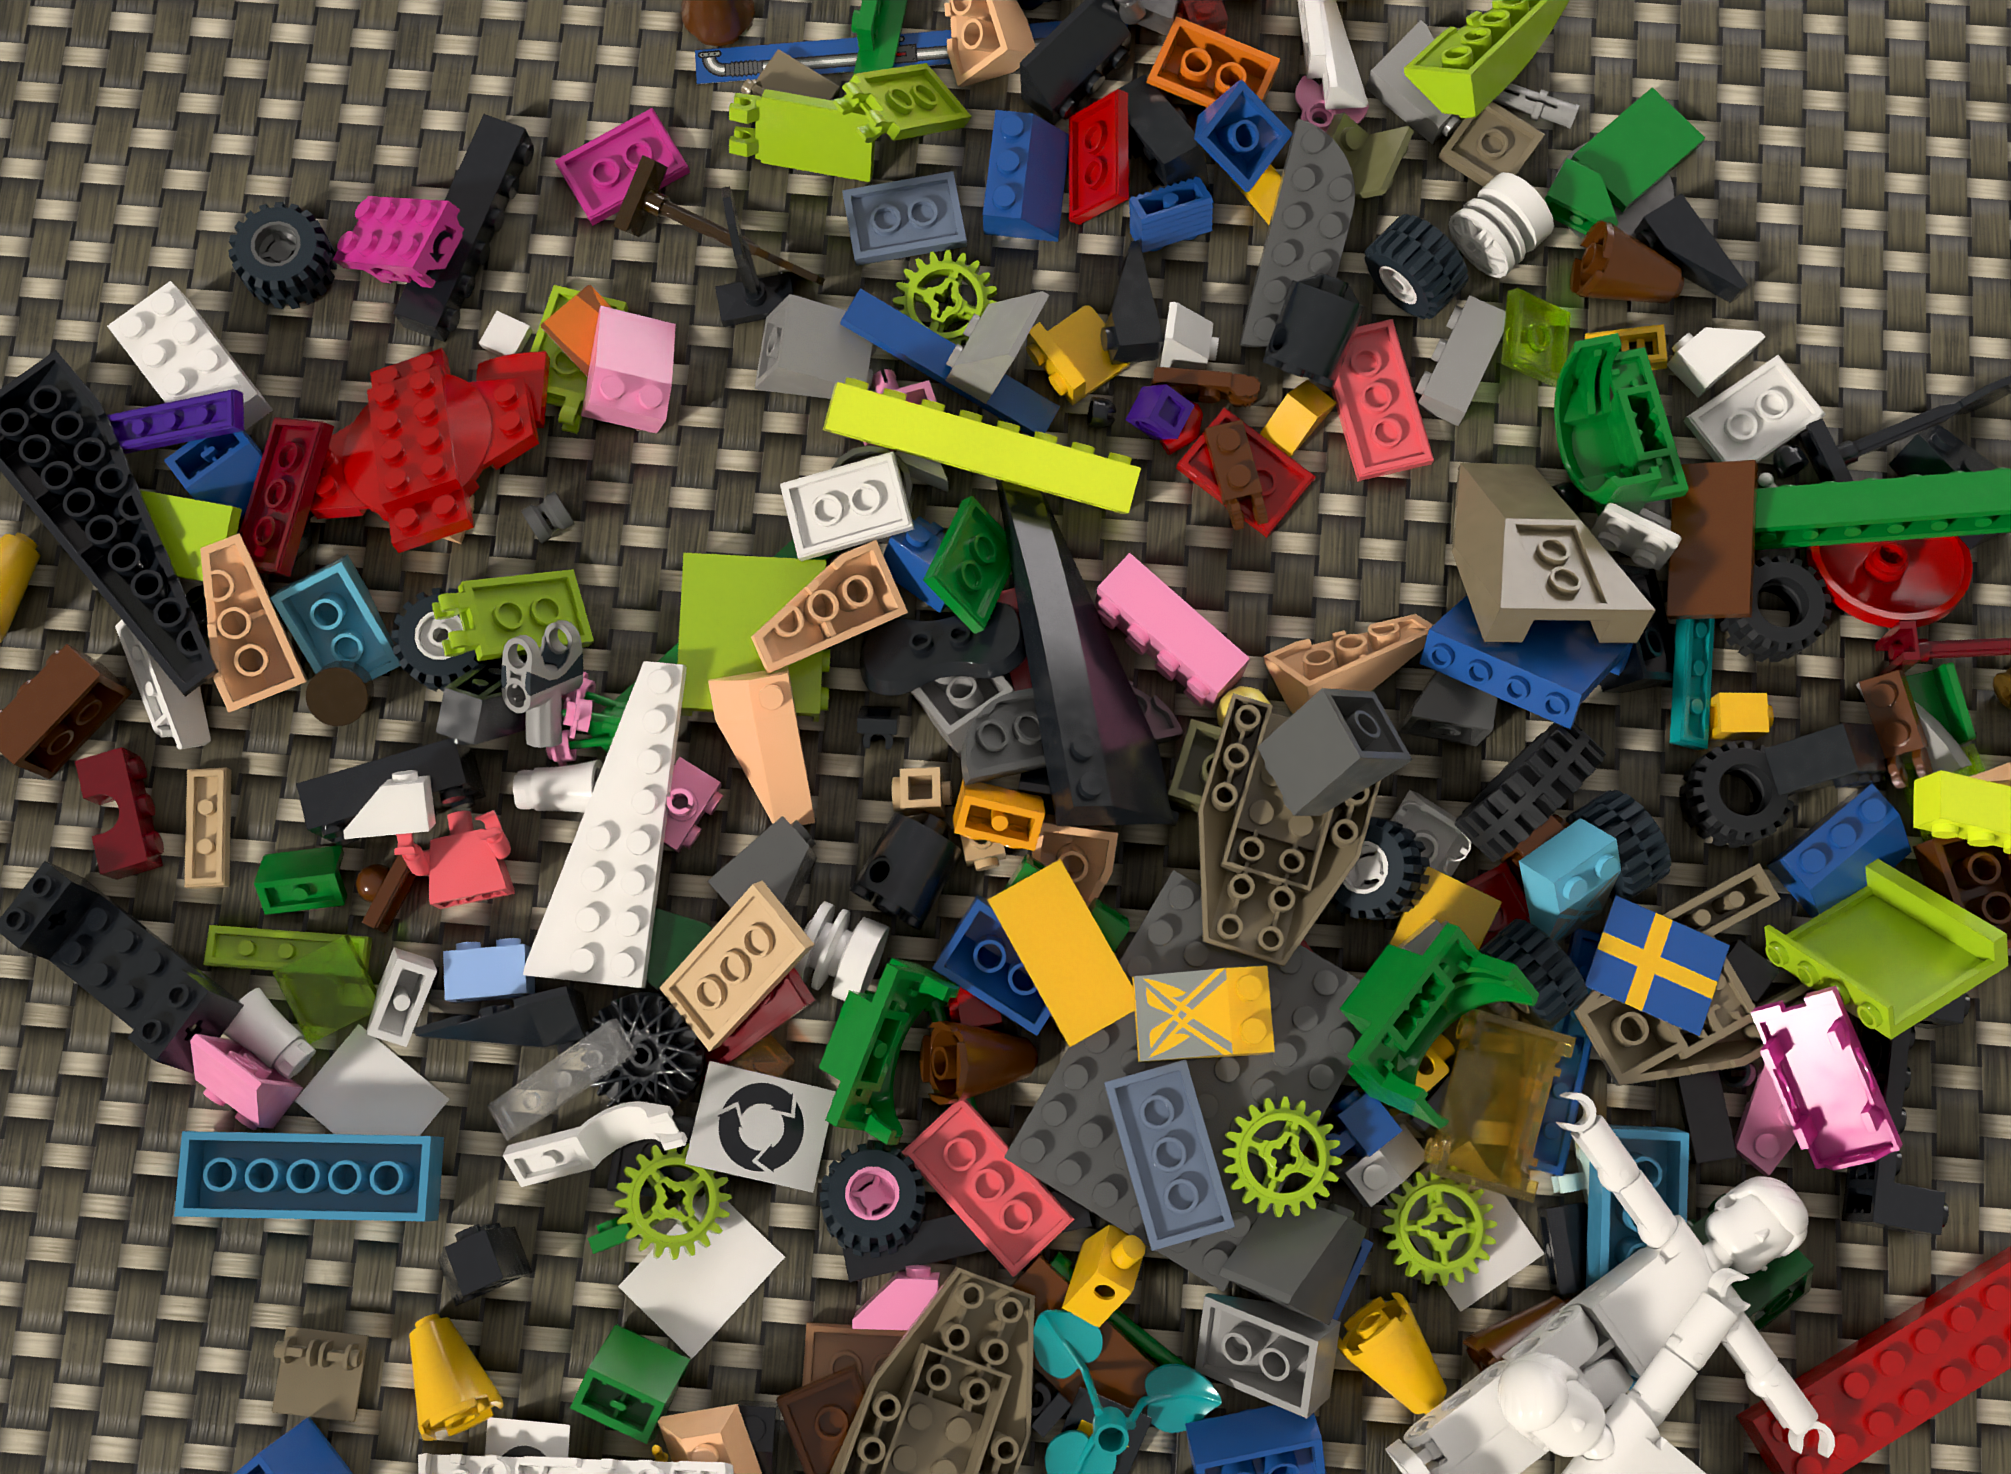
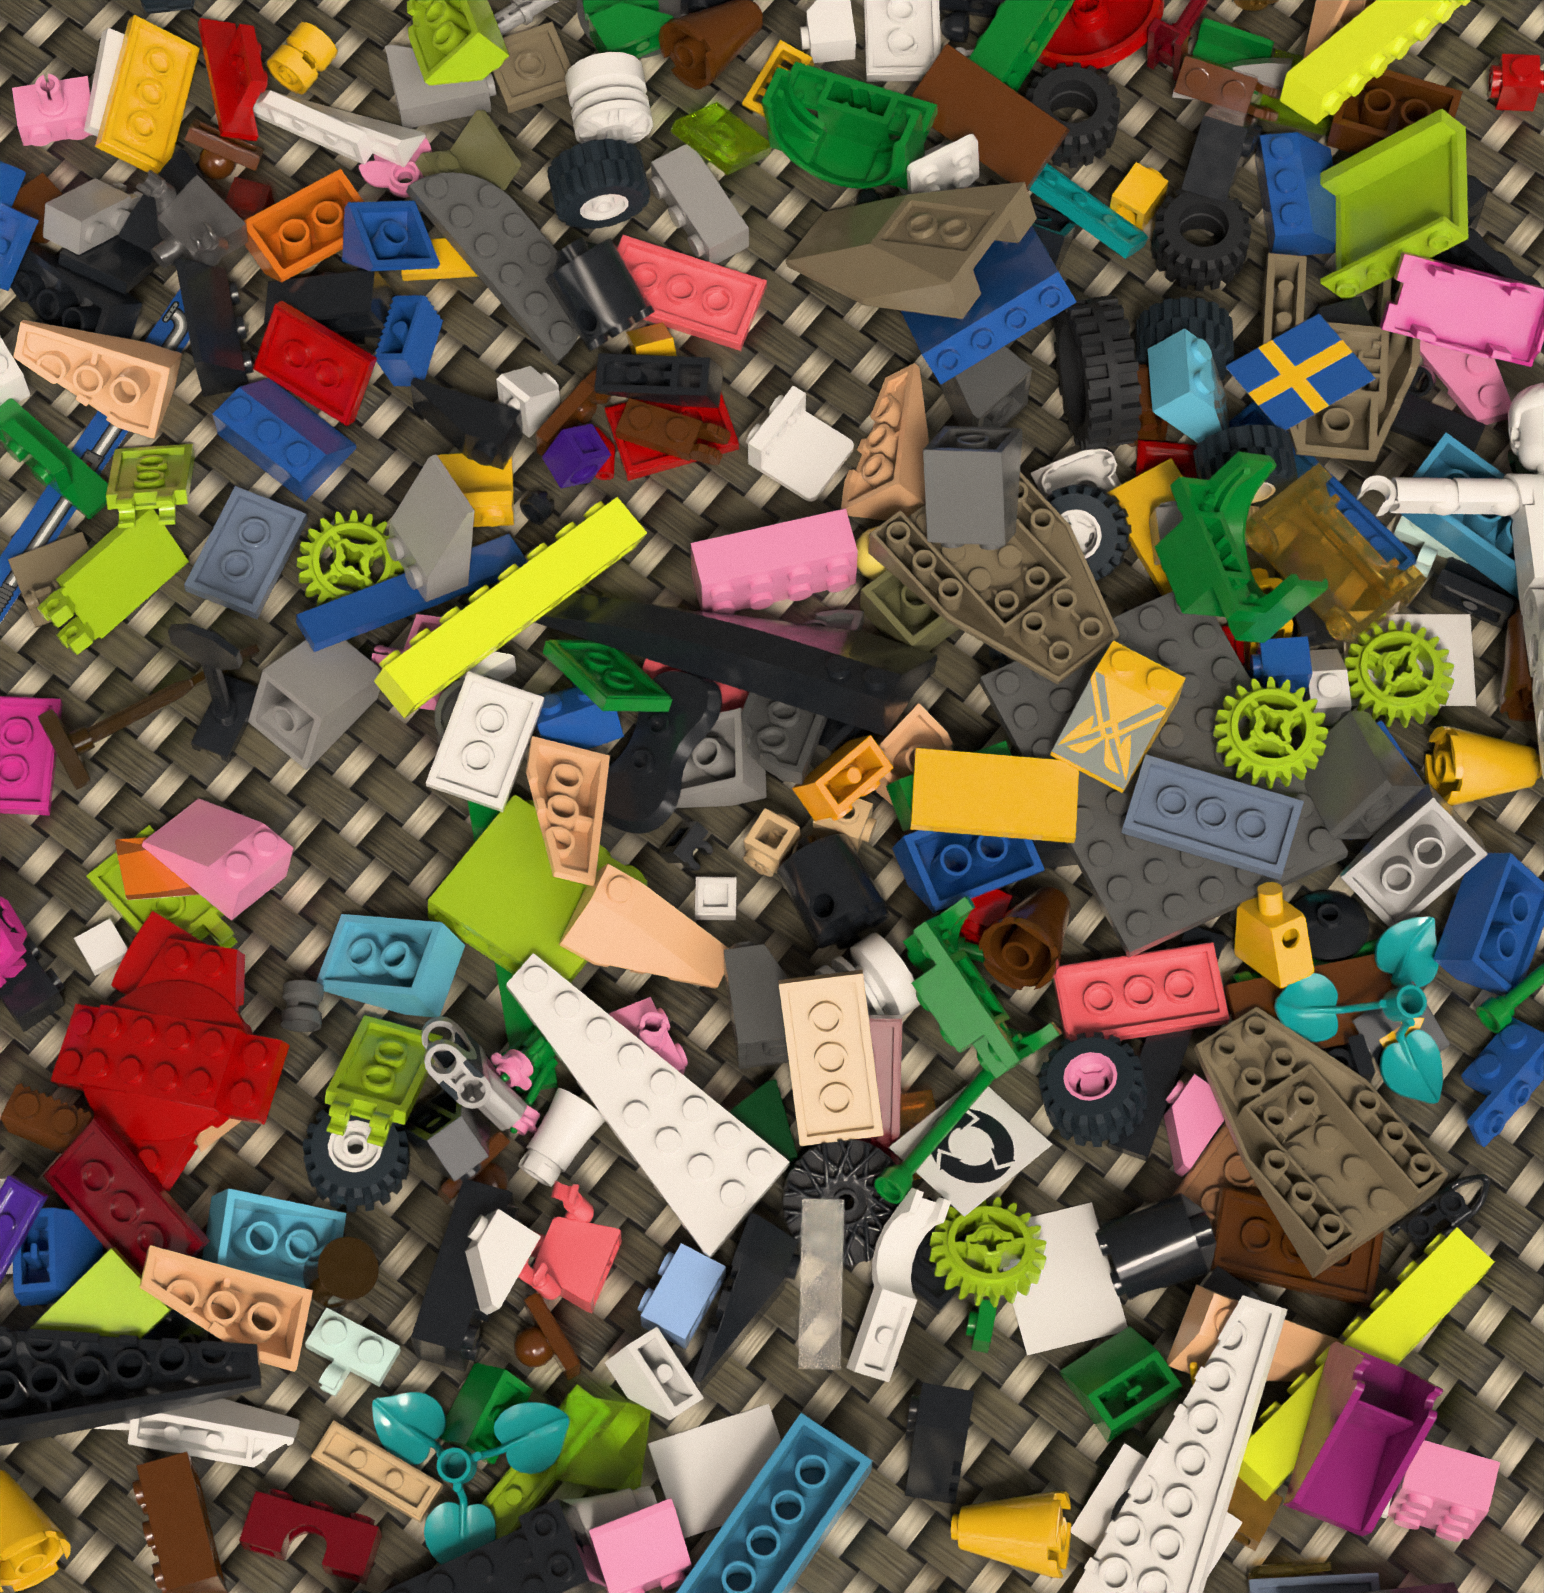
camera: 60 degrees left, 10 degrees down
none -> reddish brown brick [0,1083,93,1154]
none -> light aqua plate [305,1307,401,1397]
none -> medium azure slope [316,914,465,1018]
none -> teal plant [372,1392,570,1565]
none -> reddish brown tile [437,1131,511,1205]
none -> black slope [594,353,723,408]
none -> white tile [695,877,736,920]
none -> white bracket [746,386,854,502]
none -> green piece [875,1068,995,1204]
none -> black cylinder [1095,1192,1217,1300]
none -> black dish [1293,891,1369,962]

